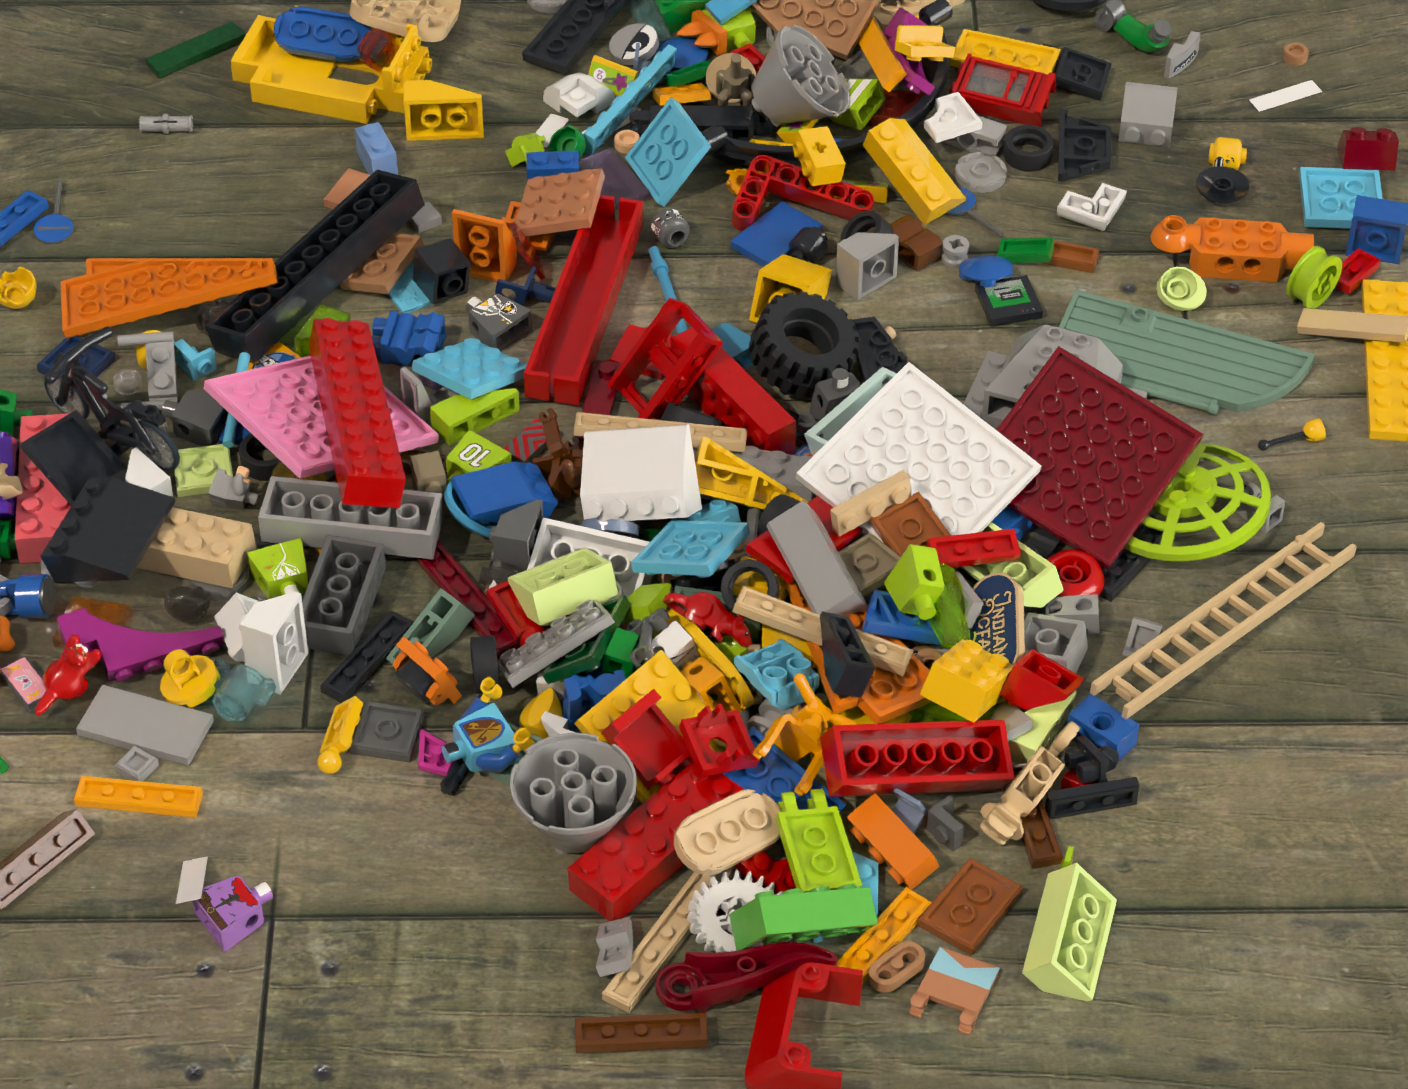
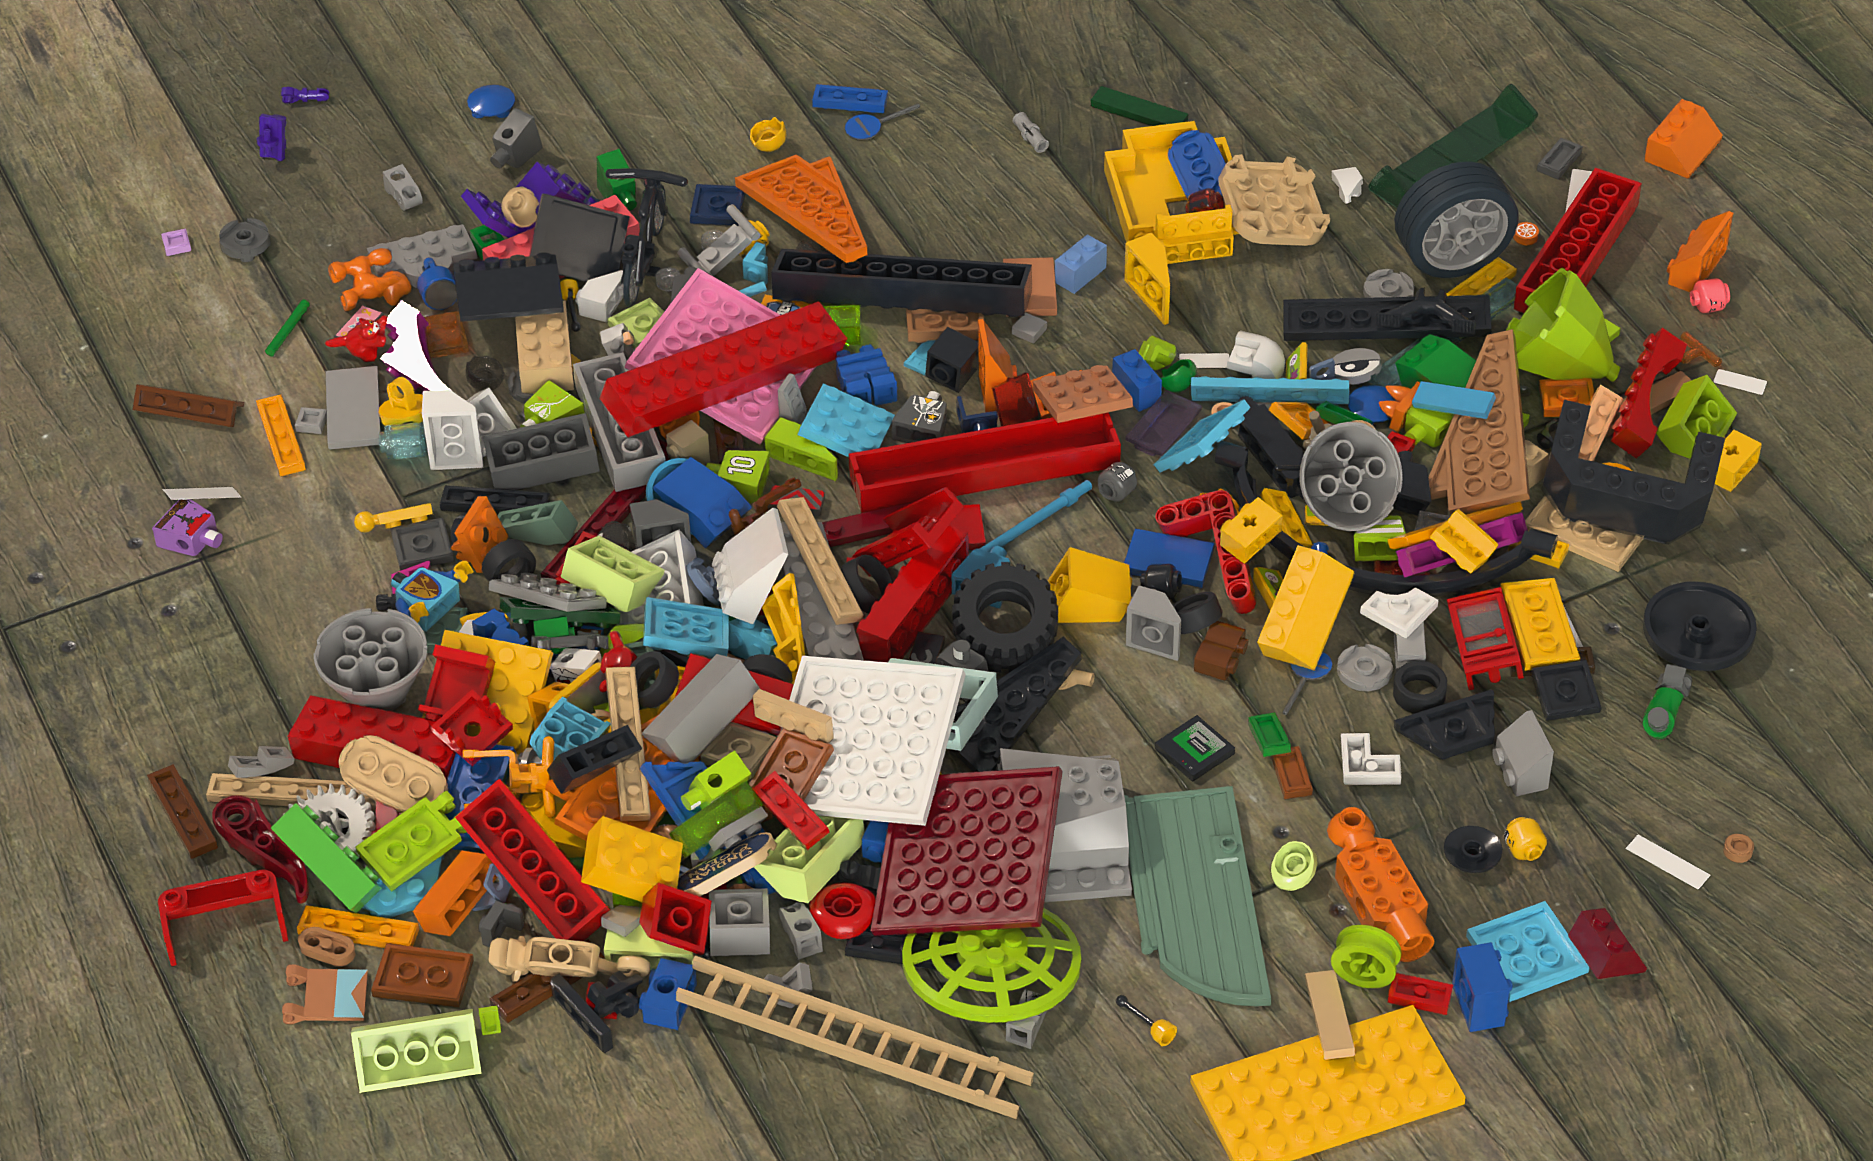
camera: 65 degrees right, 0 degrees up
light grey wheel [942,235,969,269] -> none
blue dish [959,255,1013,287] -> none
light grey slope [1164,31,1201,78] -> none

